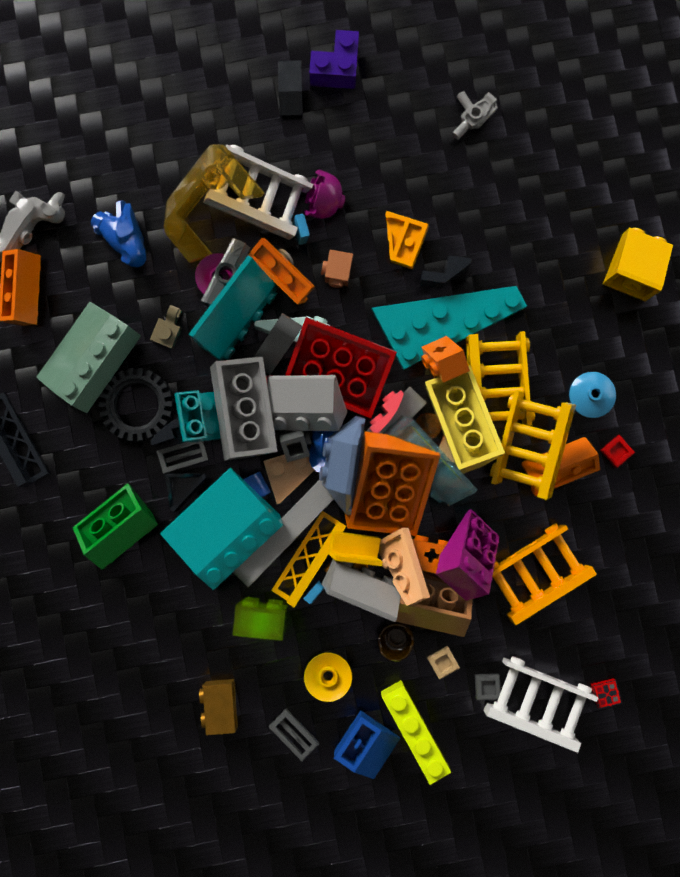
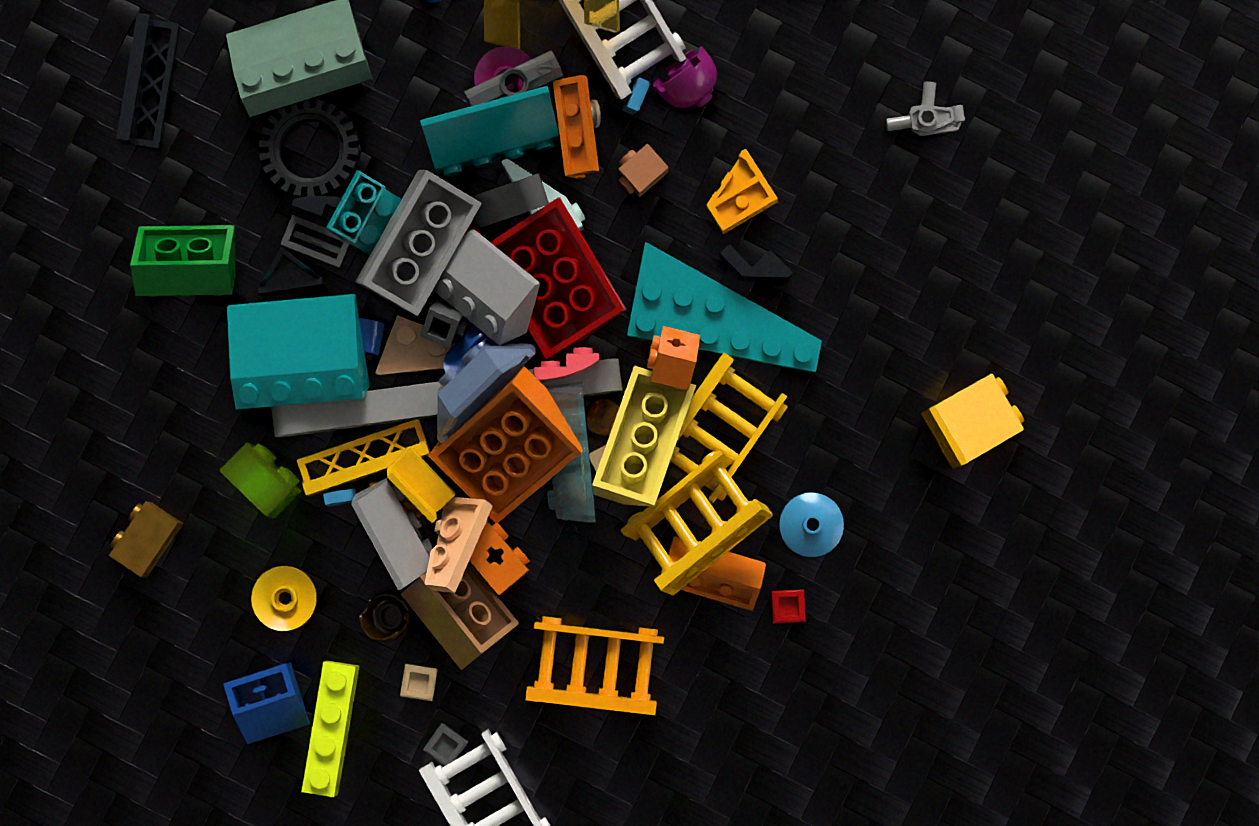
camera: 35 degrees right, 0 degrees up
dark tan plate [150,305,182,349] -> none
dark grey tile [269,708,319,761] -> none
magenta slope [436,509,500,601] -> none

